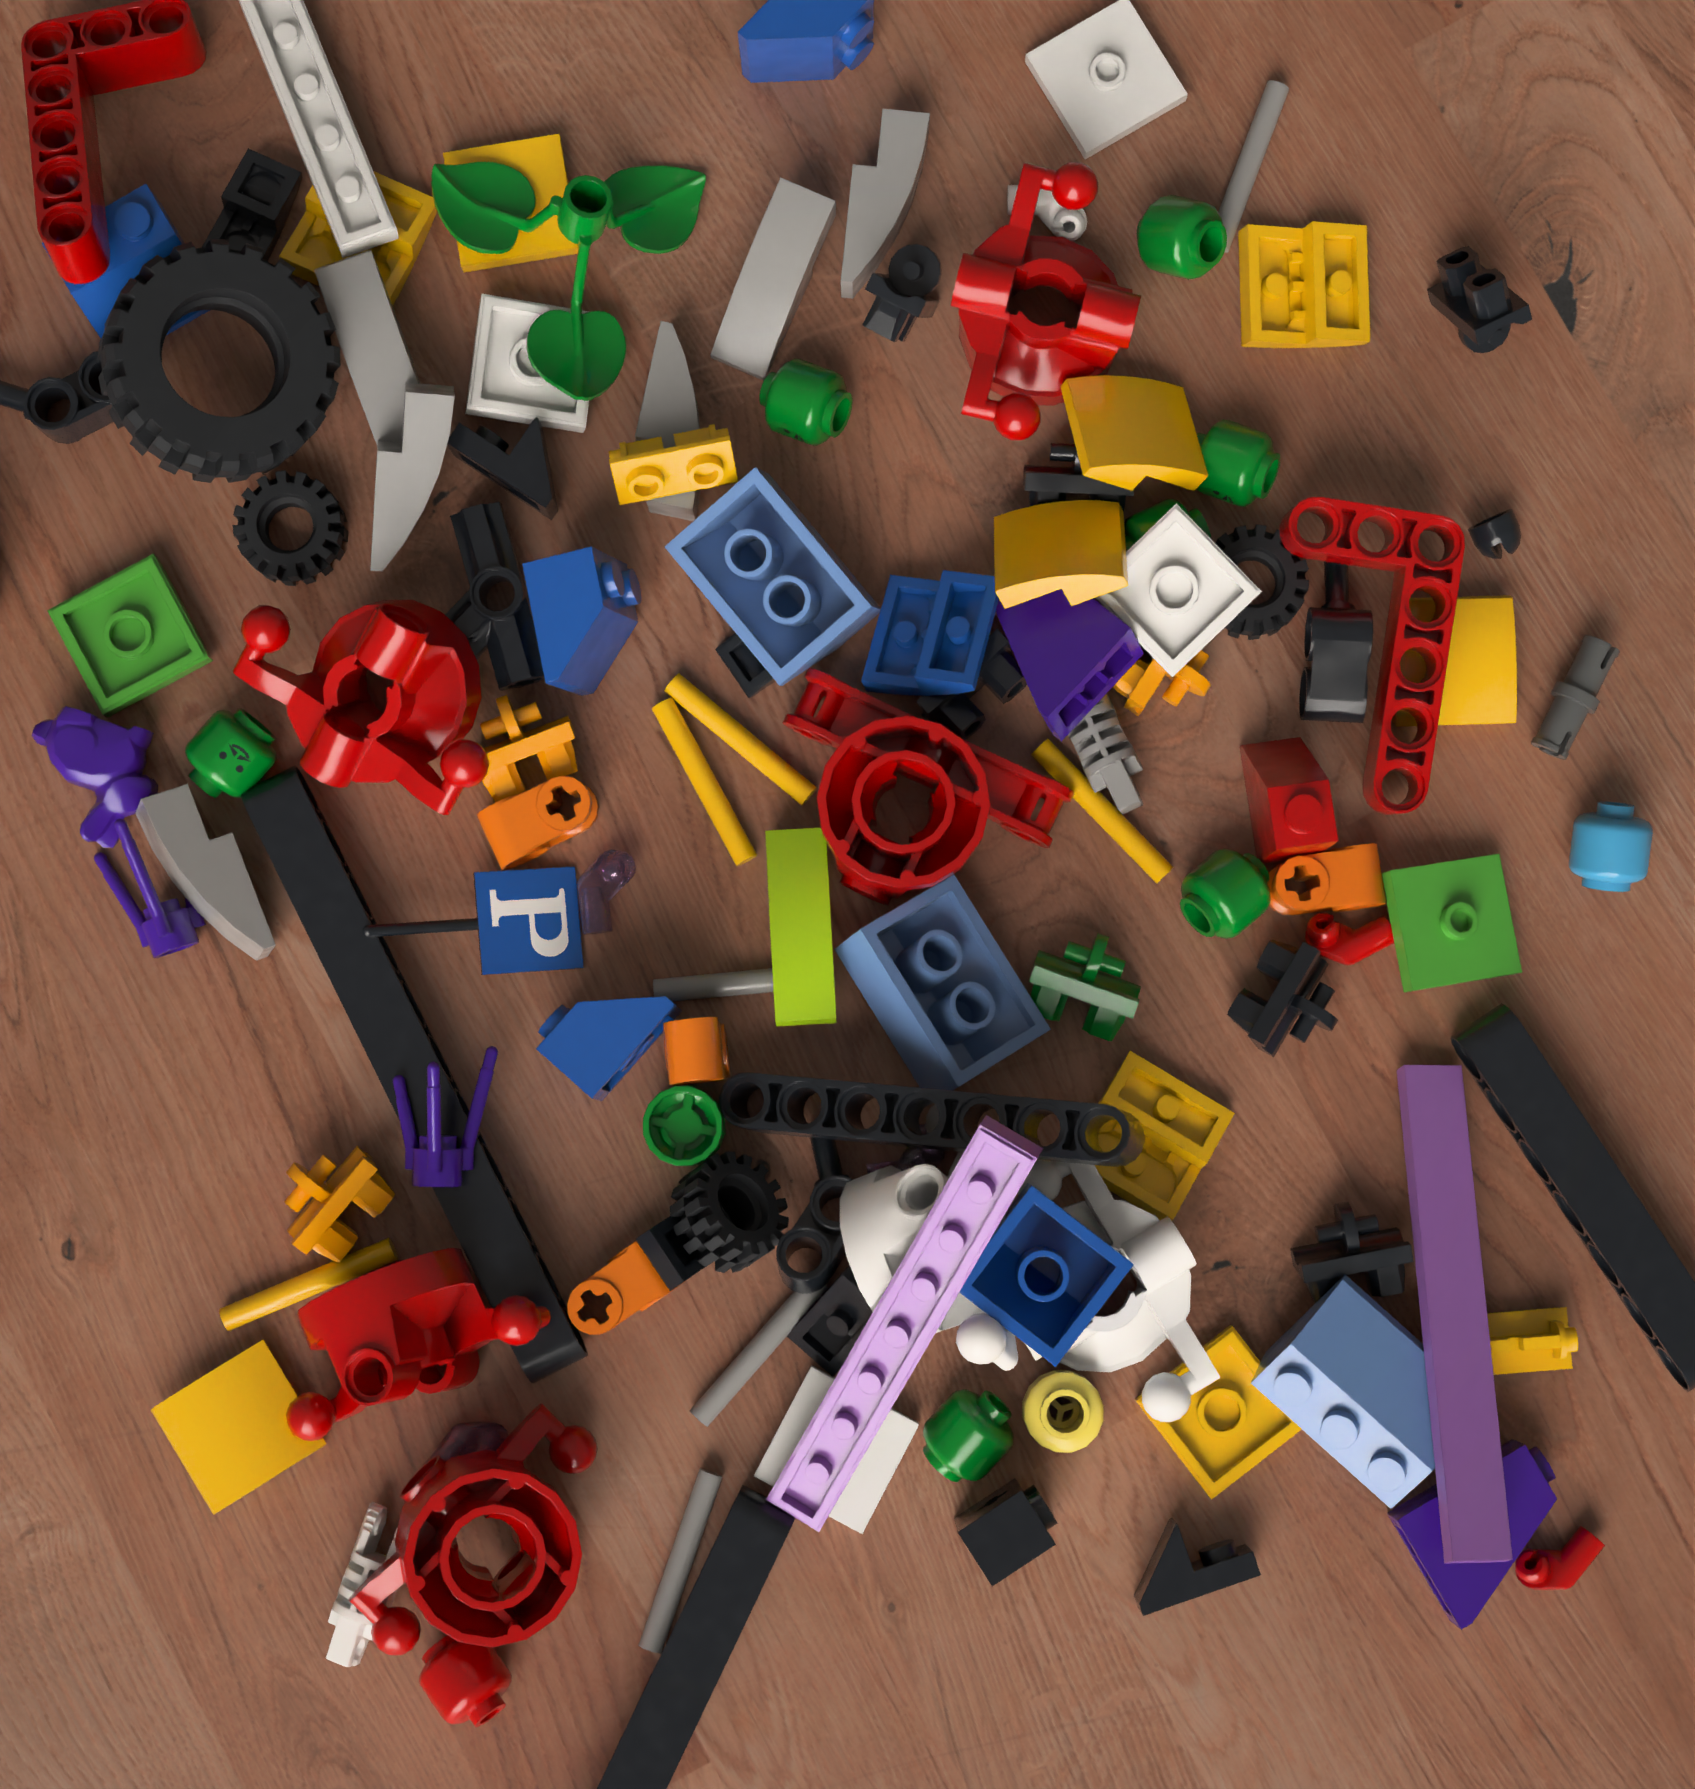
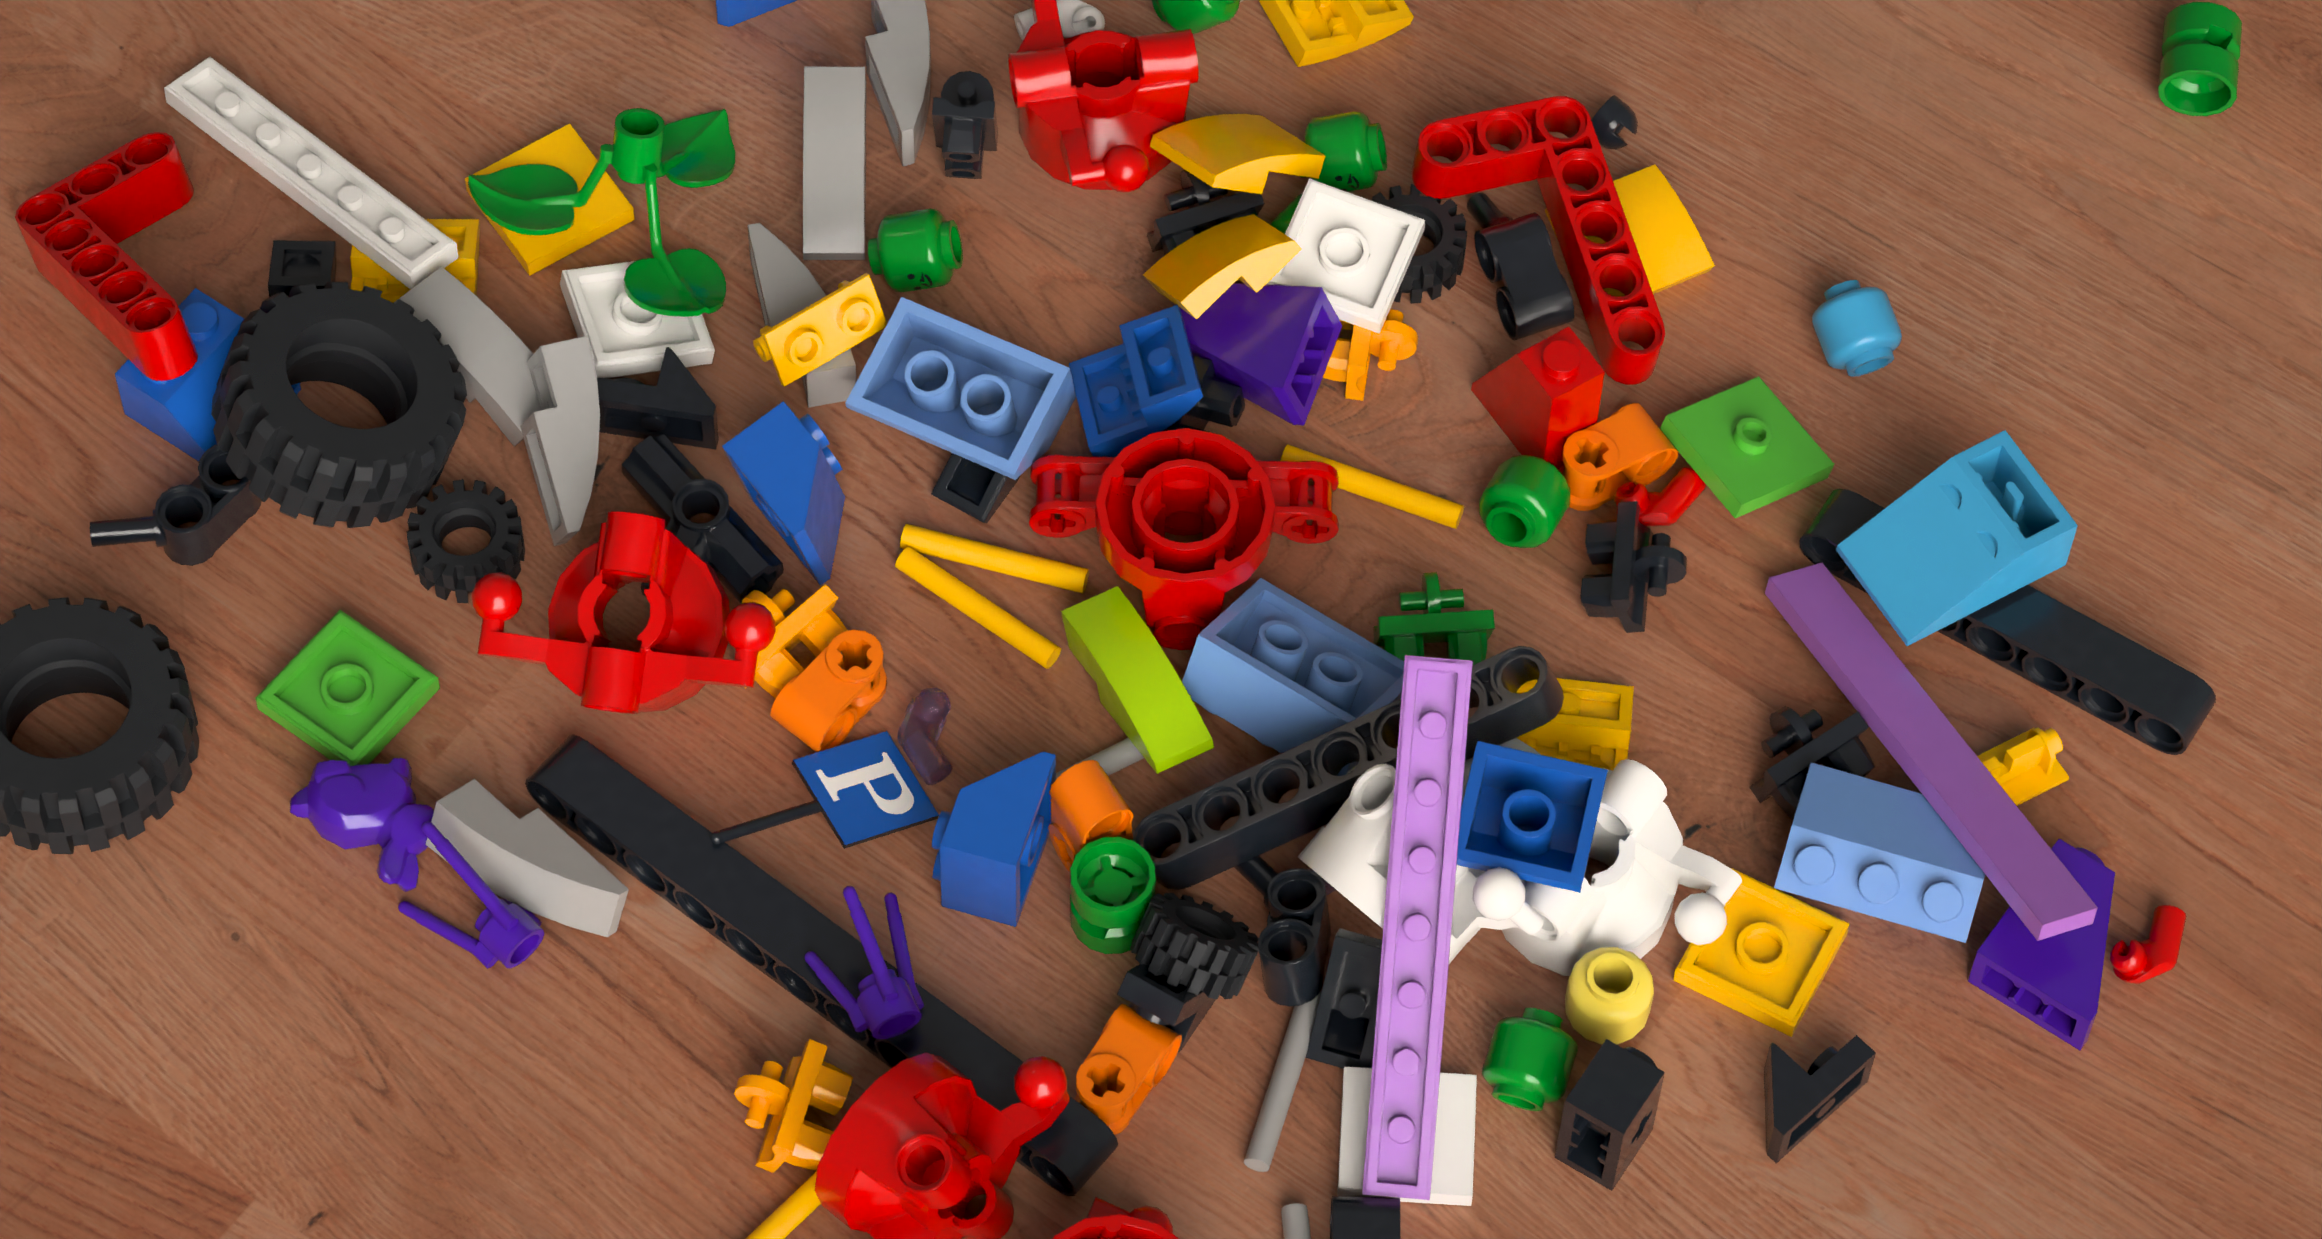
camera: 30 degrees left, 25 degrees down
green head [185,707,276,799] -> none
light grey hinge [1067,693,1143,814] -> none
dark grey pin [1531,635,1620,760] -> none
none -> dark azure slope [1836,430,2078,646]

